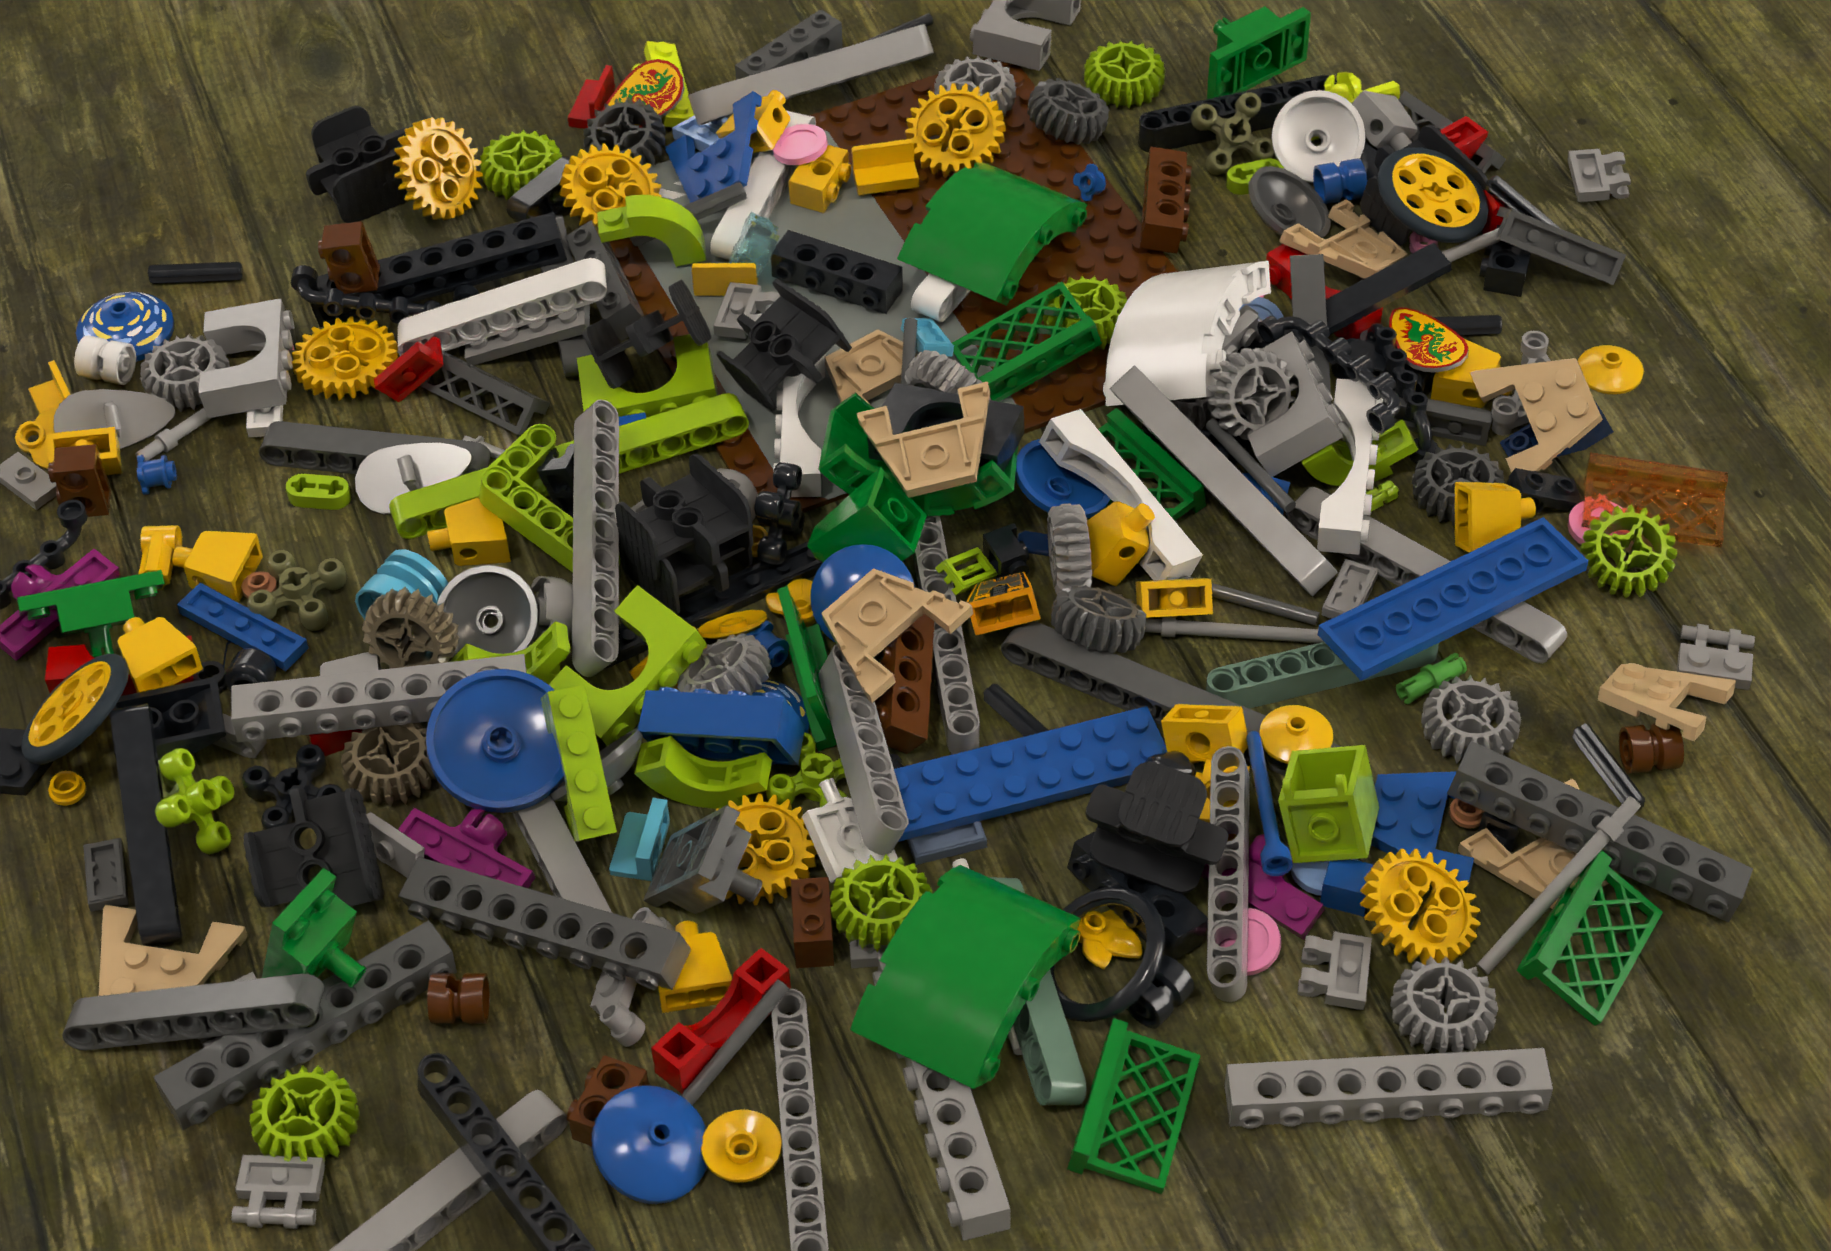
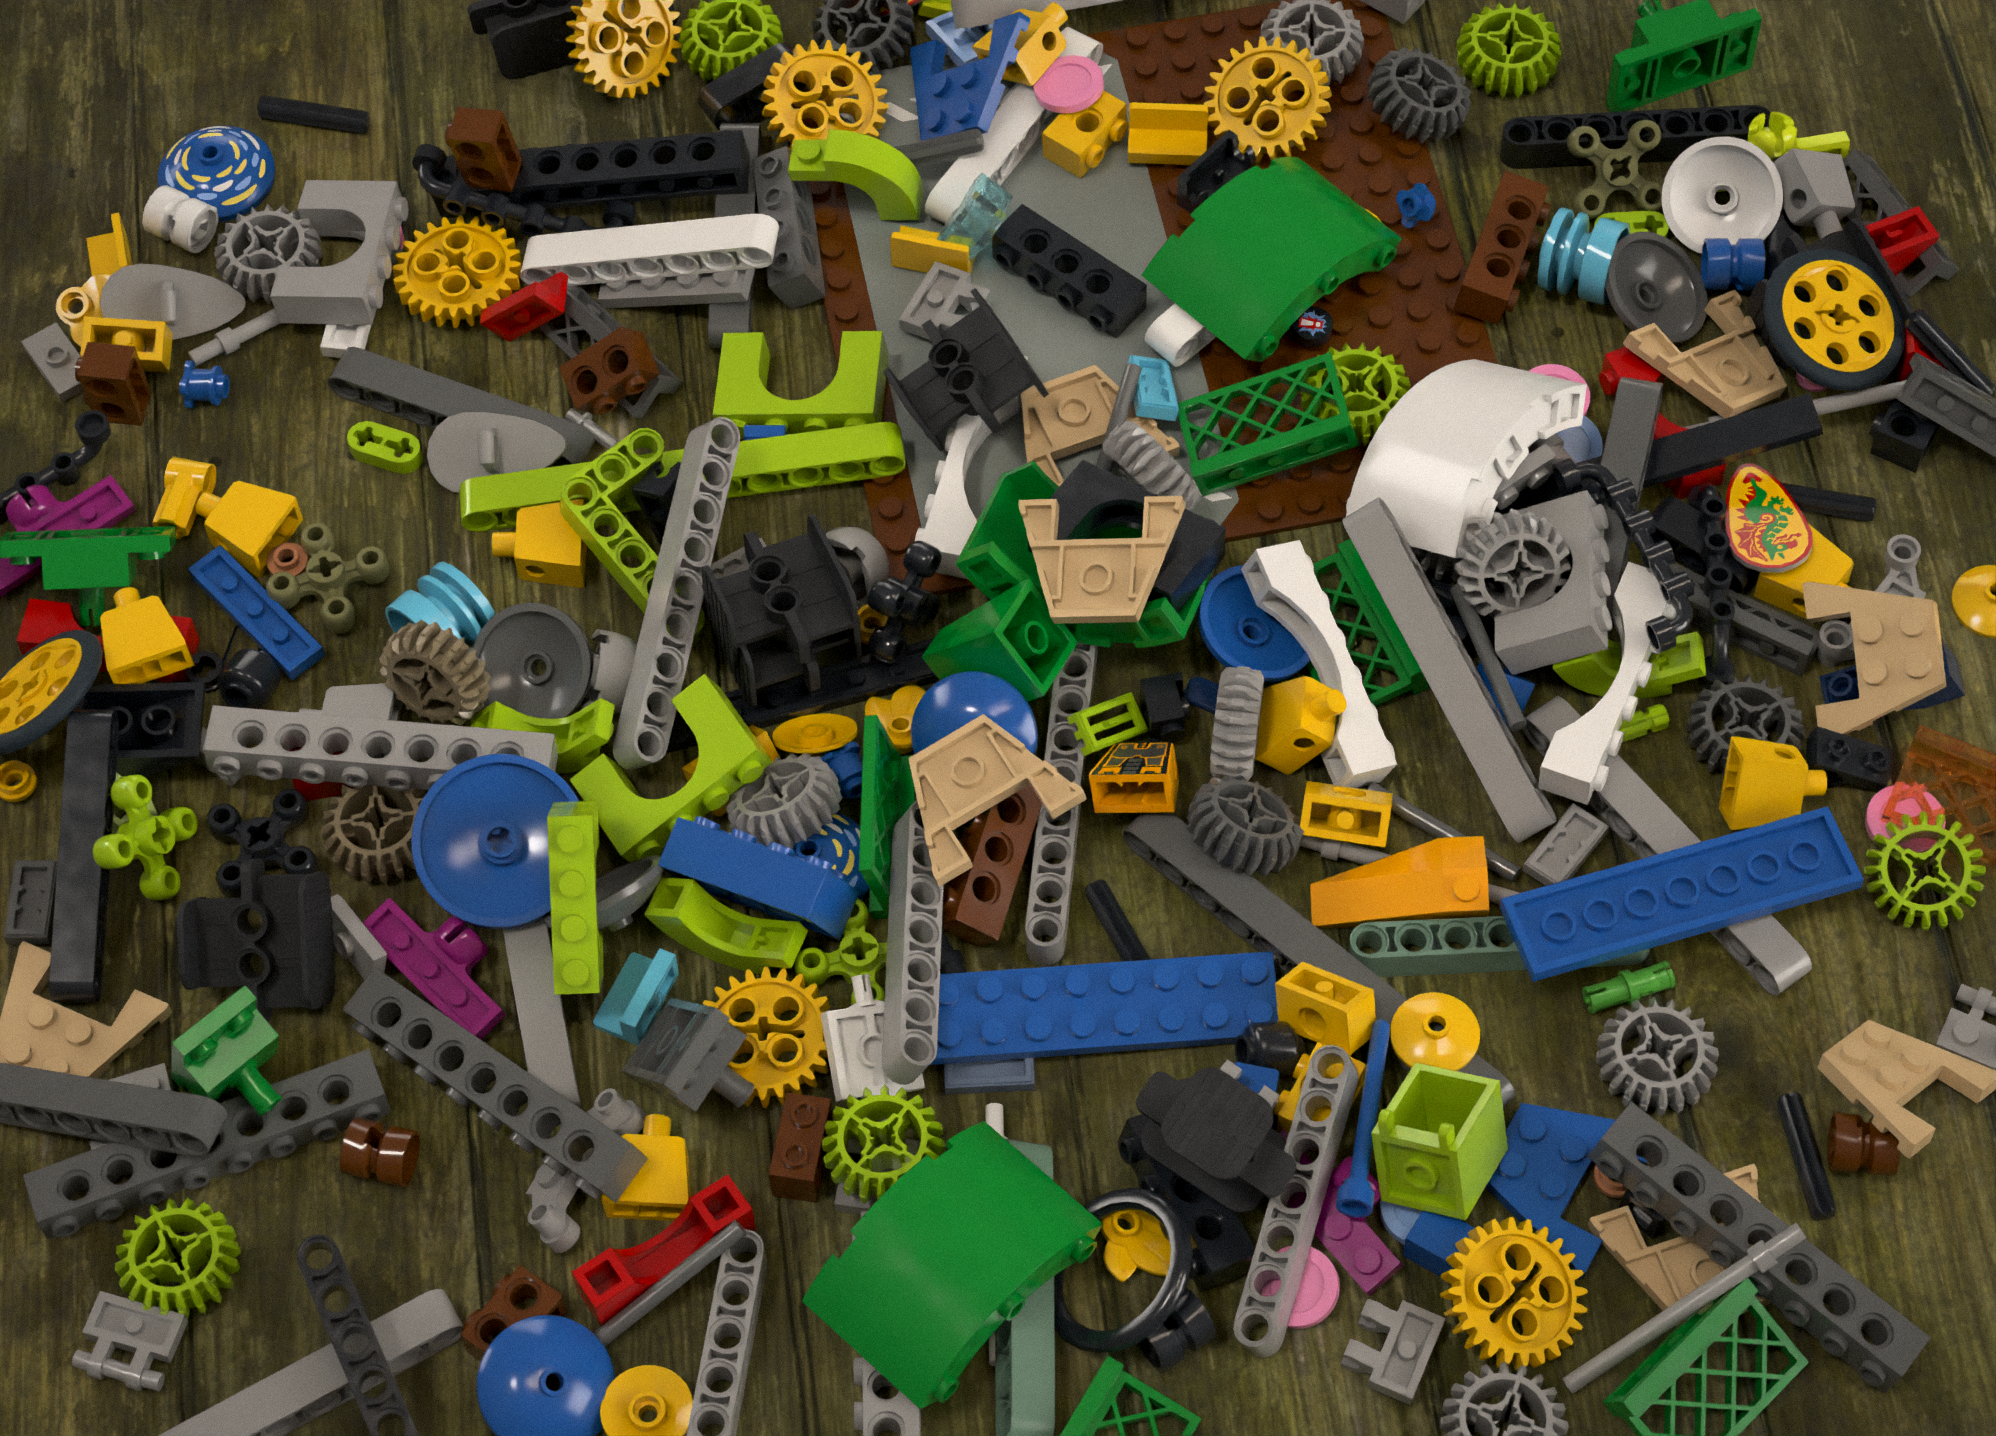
camera: 15 degrees right, 10 degrees up
black piece [583,280,712,389] -> none
none -> reddish brown brick [558,326,660,415]
none -> black hinge [1177,130,1256,213]
none -> black tile [1292,306,1333,348]
none -> light orange wedge [1310,836,1489,929]
none -> medium azure wheel [1538,207,1630,306]

